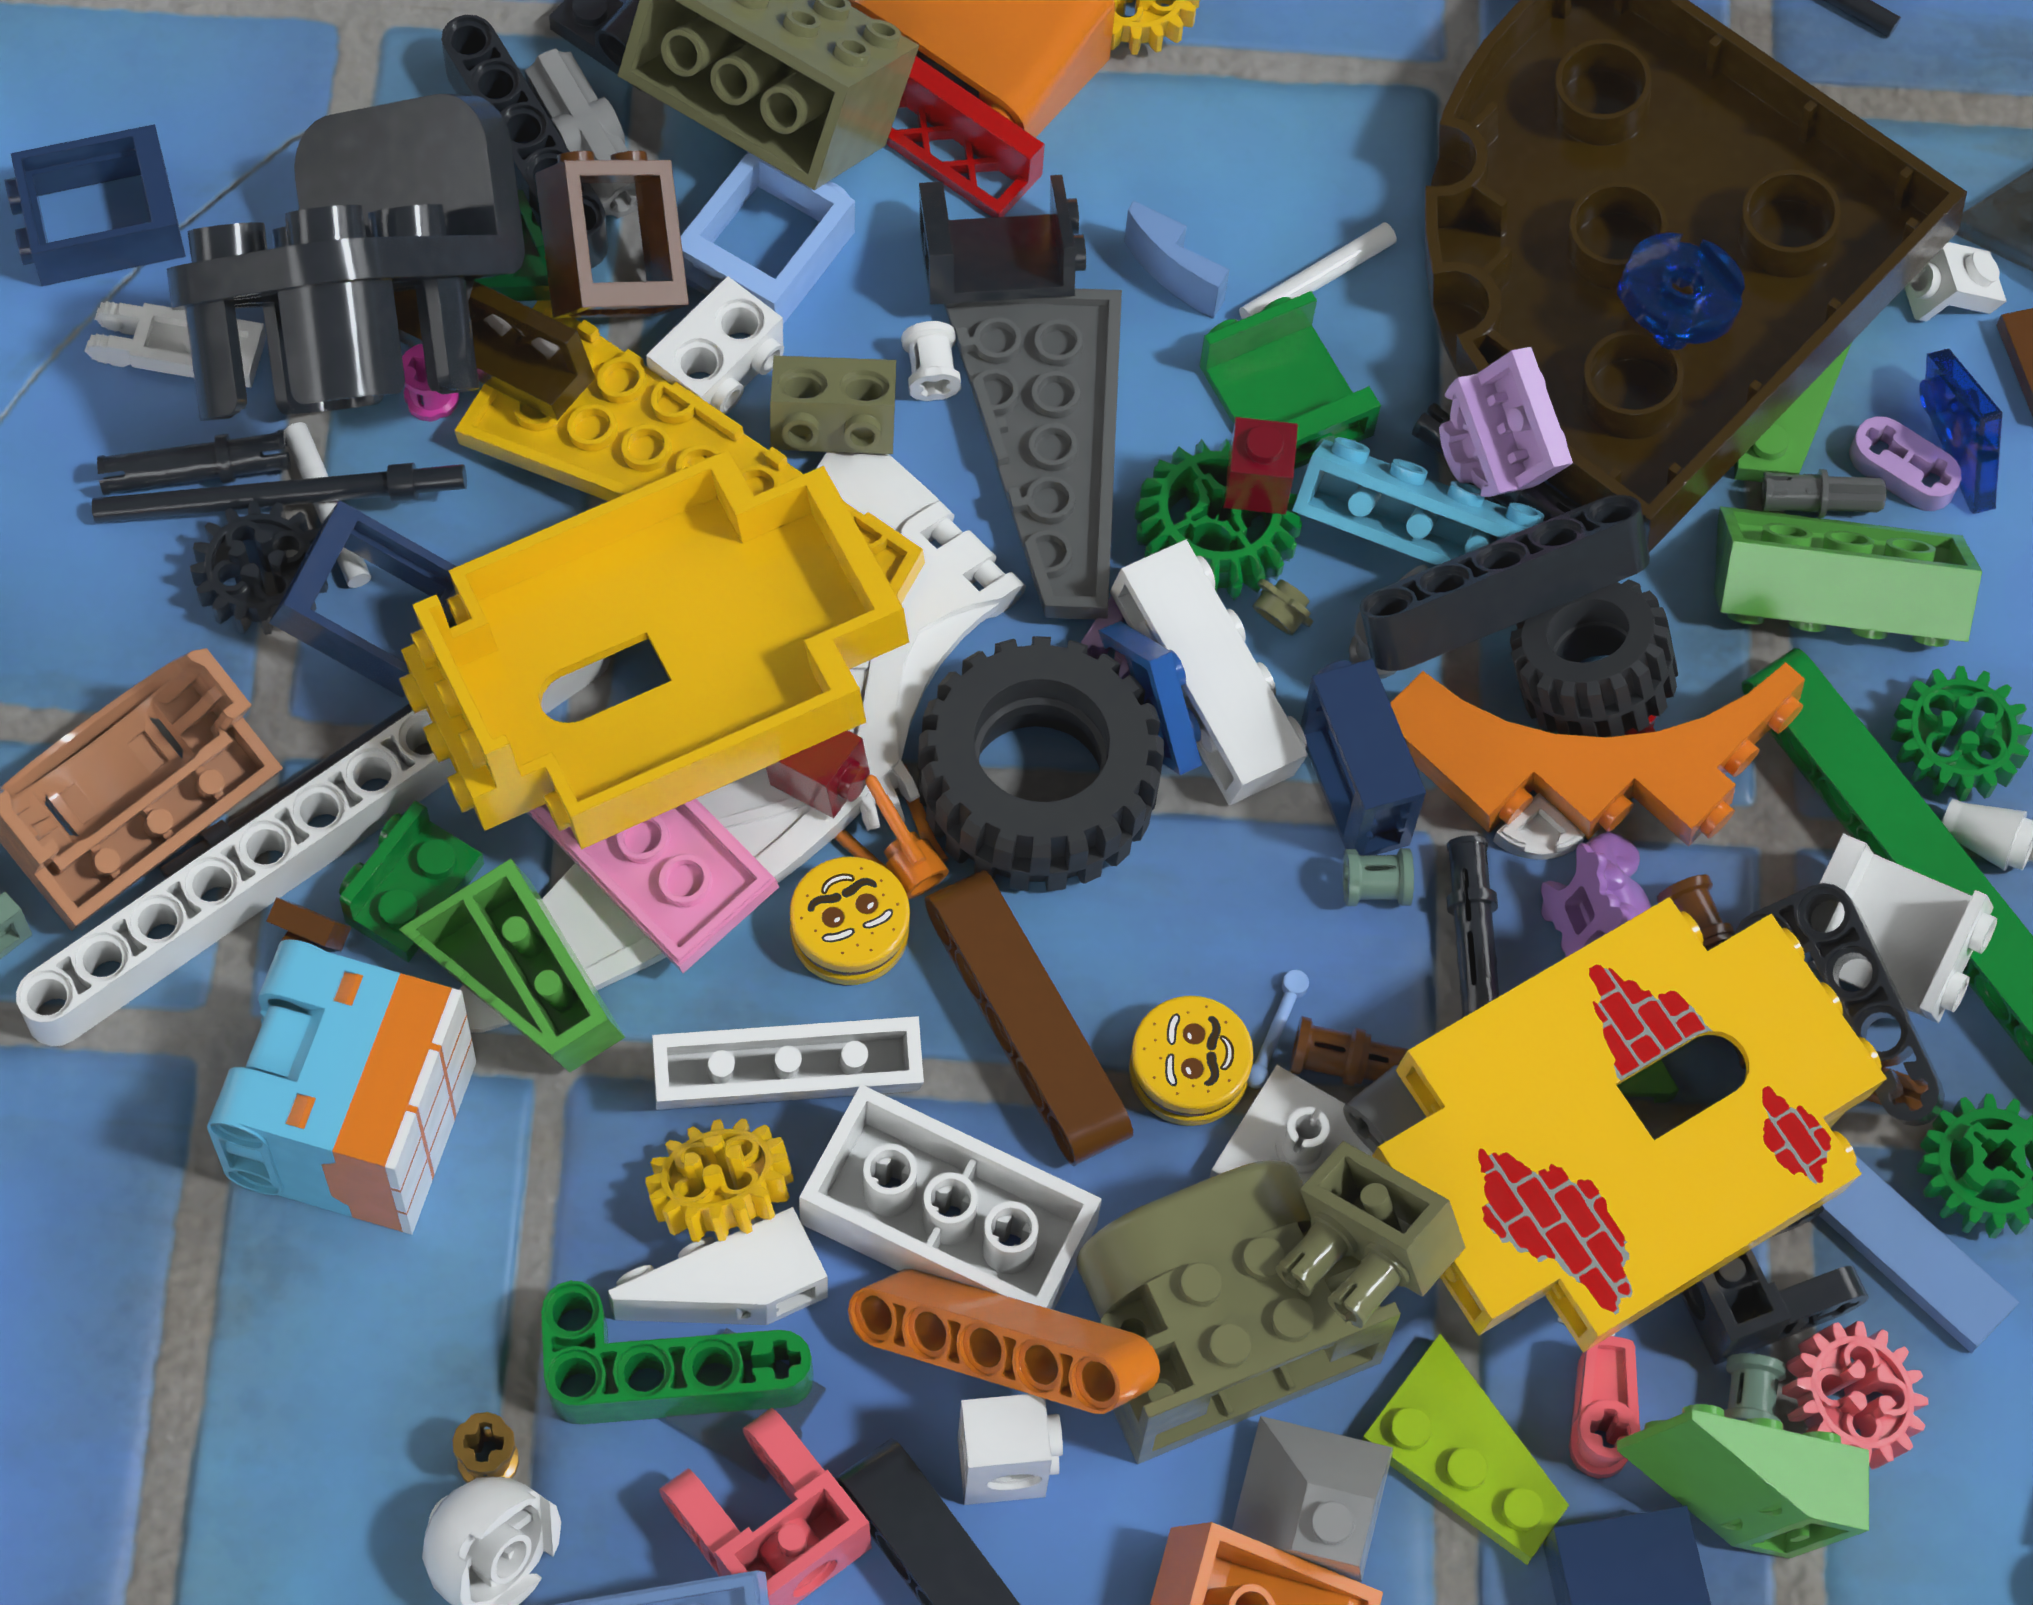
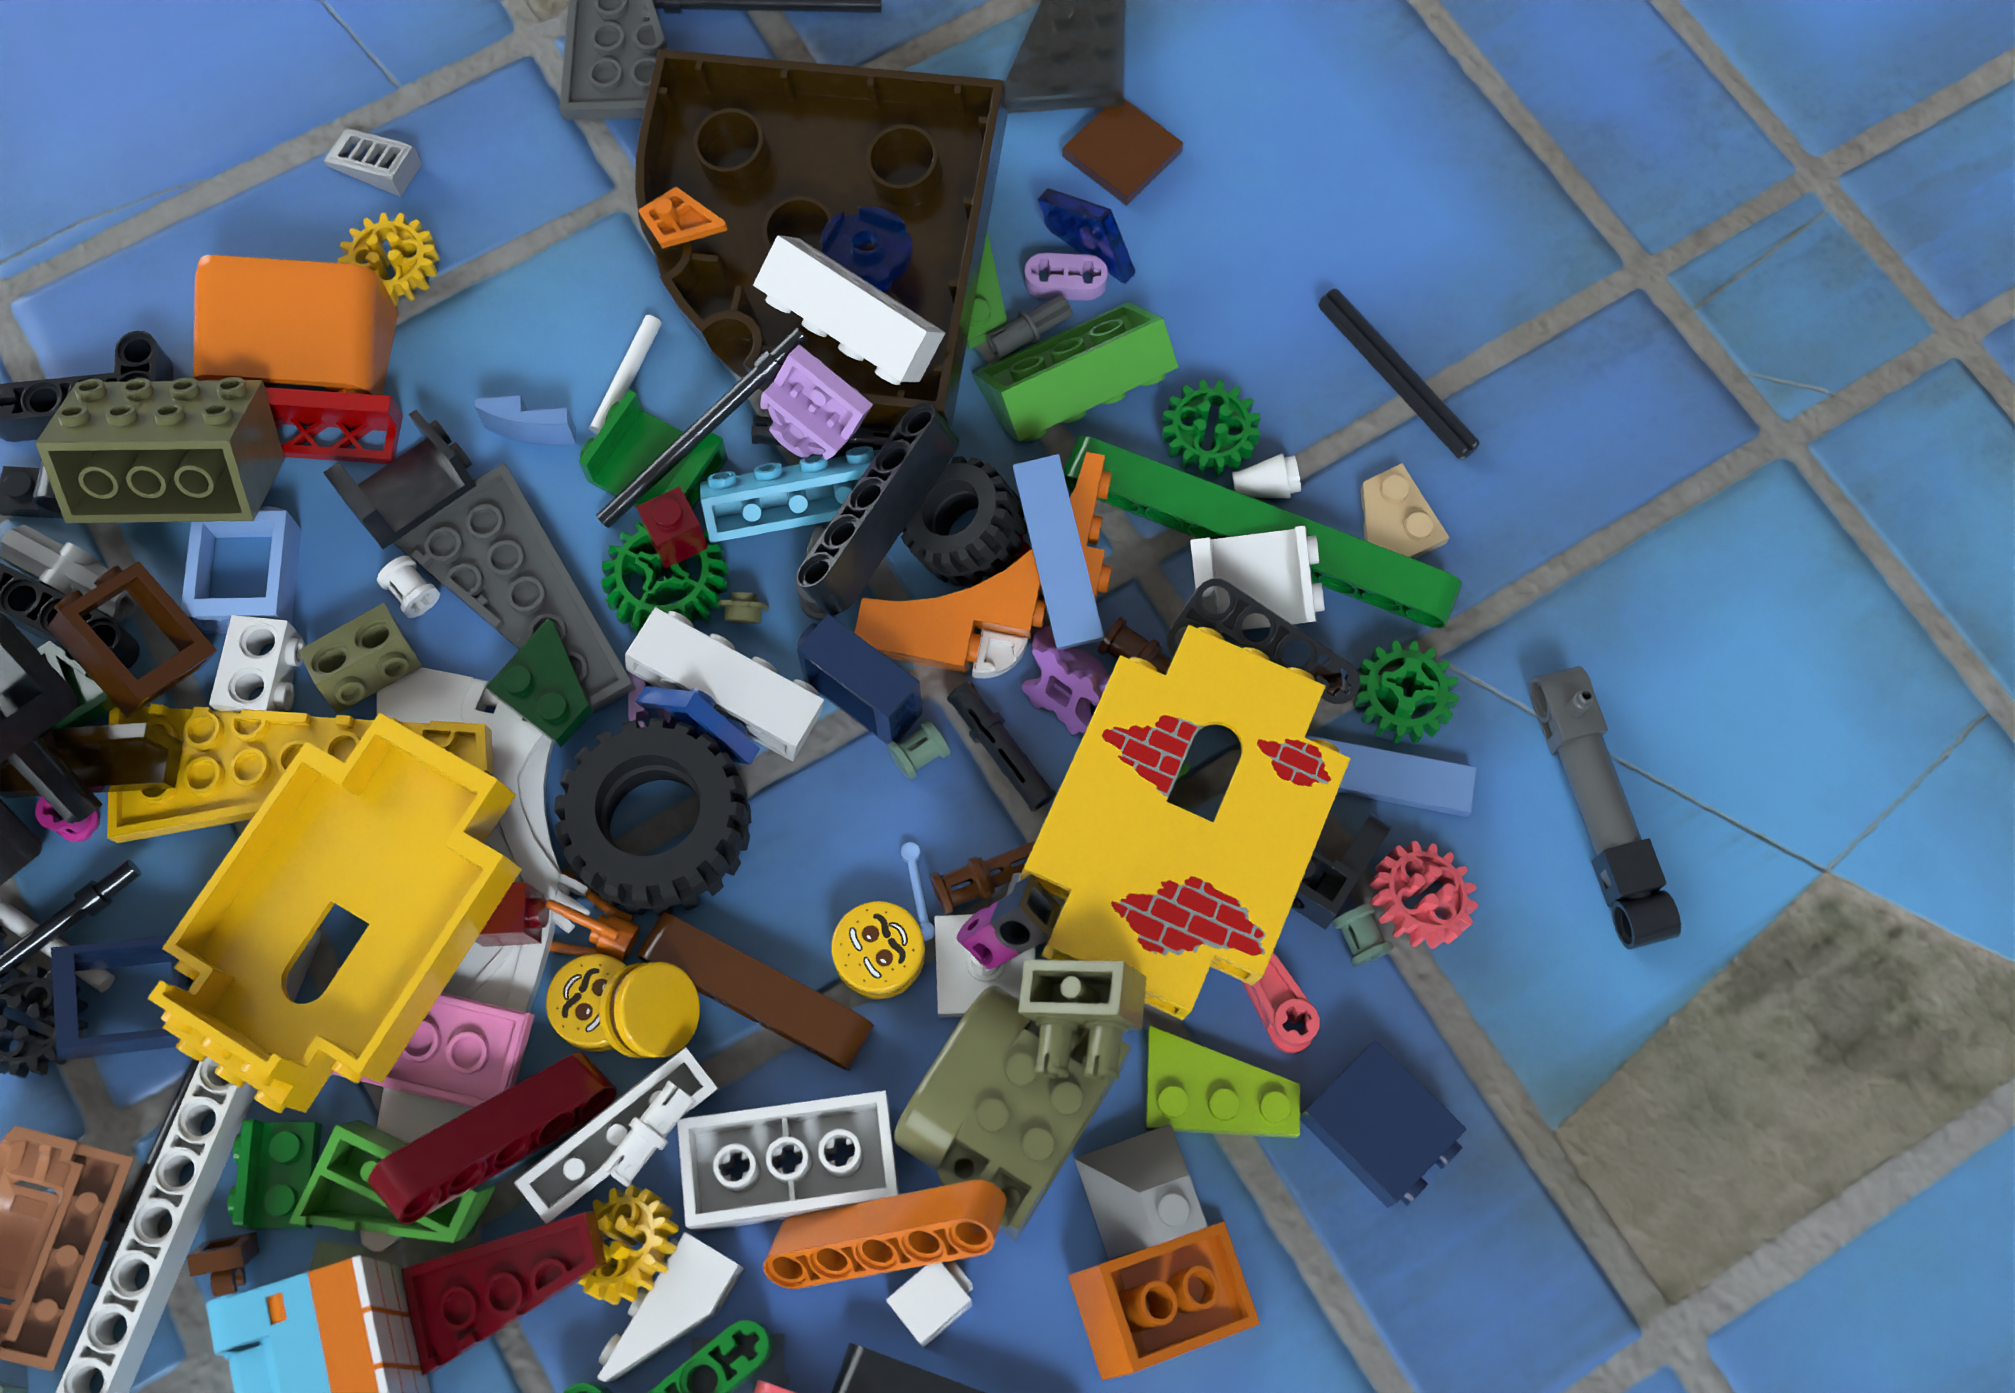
camera: 30 degrees left, 5 degrees up
bright green slope [1617,1404,1869,1559] -> none
white bracket [1904,242,2007,322] -> none
none -> dark red beam [368,1052,617,1224]
none -> dark red wing [401,1211,607,1376]
none -> dark green wing [486,618,593,748]
none -> black bar [596,327,810,528]
none -> yellow head [599,962,700,1058]
none -> white pin [601,1080,695,1187]
none -> orange piece [638,187,728,249]
none -> white brick [753,235,946,385]
none -> black leg [956,875,1061,969]
none -> medium blue tile [1012,454,1104,651]

